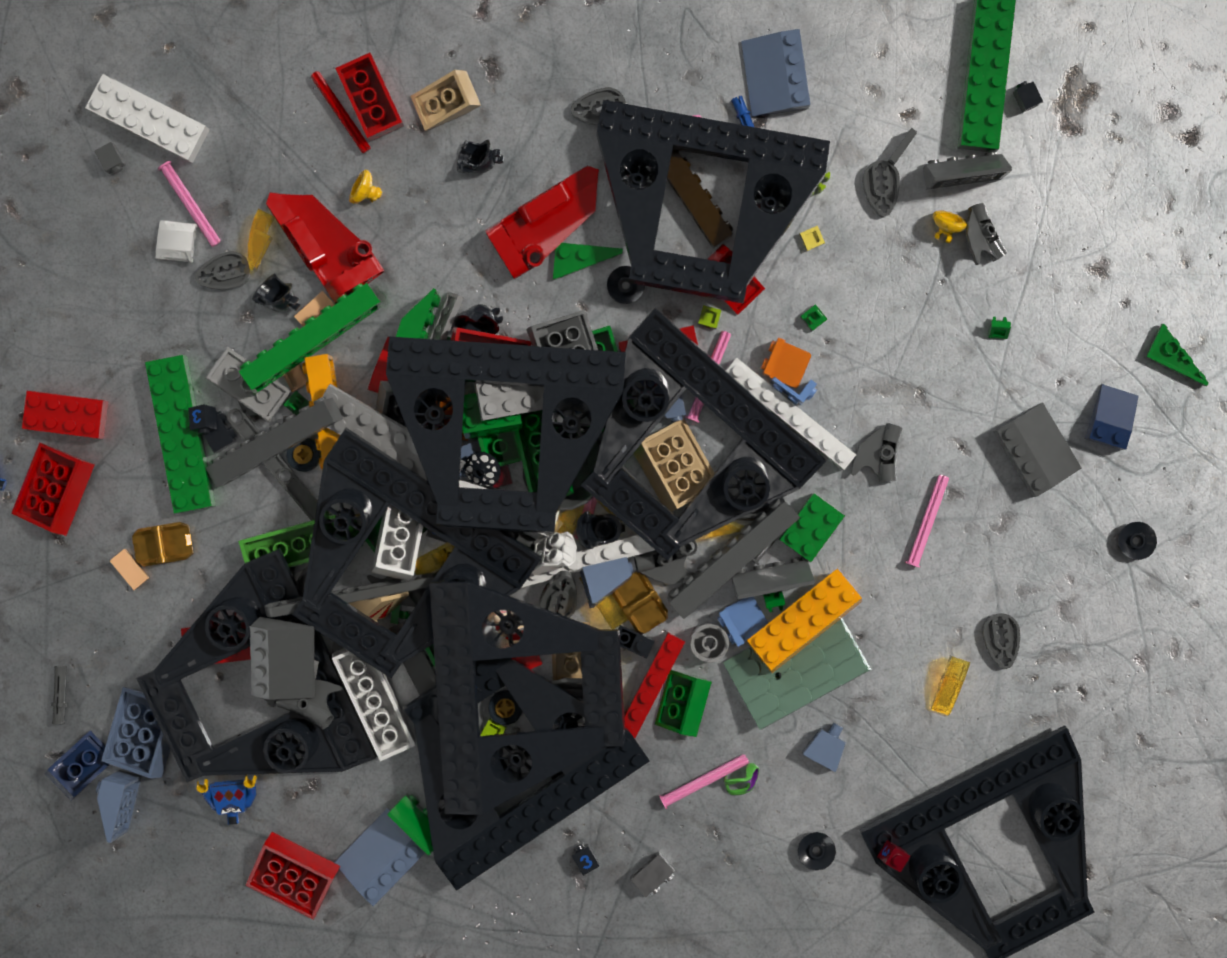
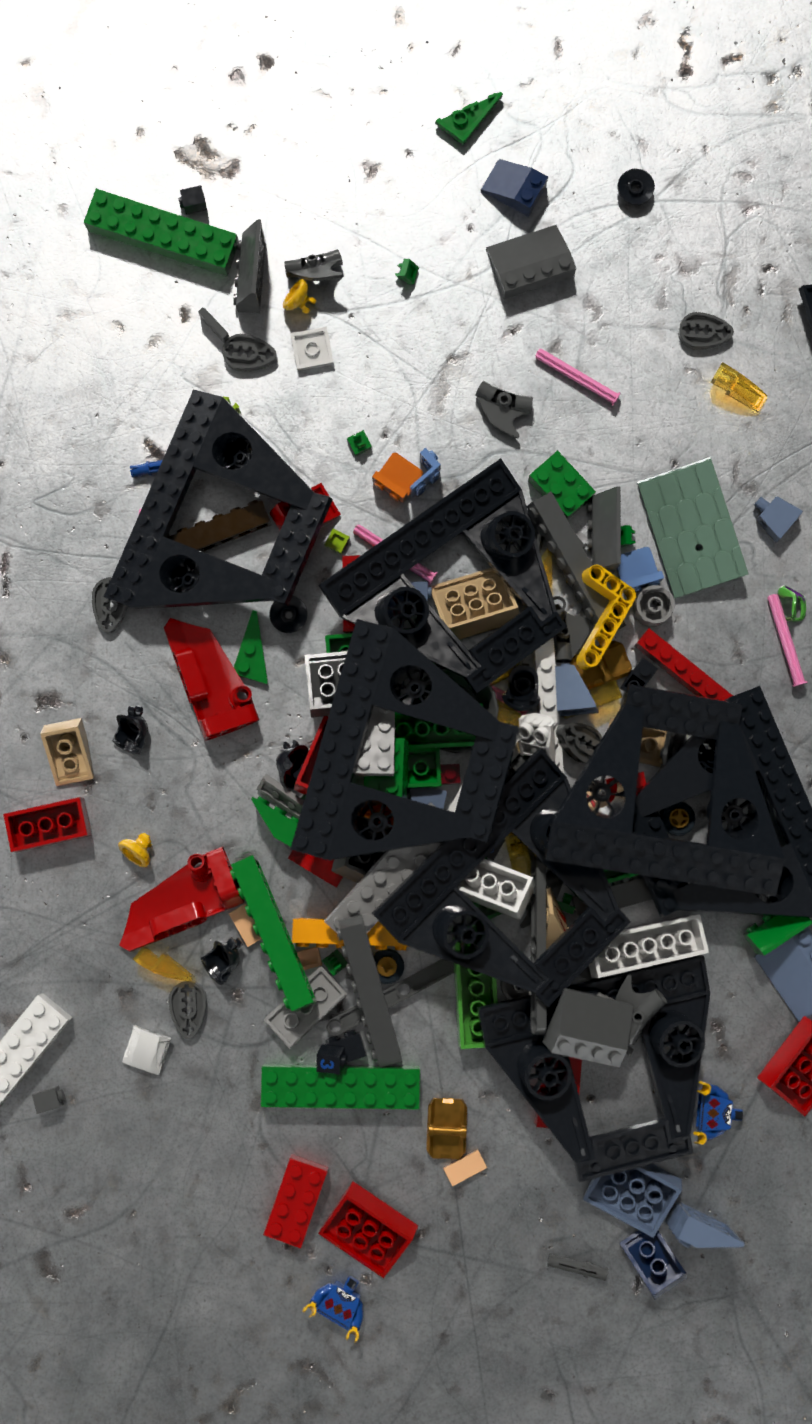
camera: 75 degrees left, 5 degrees down
bright pink axle [158,161,220,247] -> none
red axle [311,71,371,154] -> none
black dish [464,451,501,488] -> none
lime tile [480,718,506,736] -> none
green slope [654,669,712,737] -> none
white brick [726,358,856,470] -> none
sand blue slope [741,29,811,117] -> none
light orange brick [747,568,862,673] -> none
light yellow tile [800,225,825,251] -> none
none -> white tile [290,327,334,371]
none -> yellow beam [576,565,636,670]

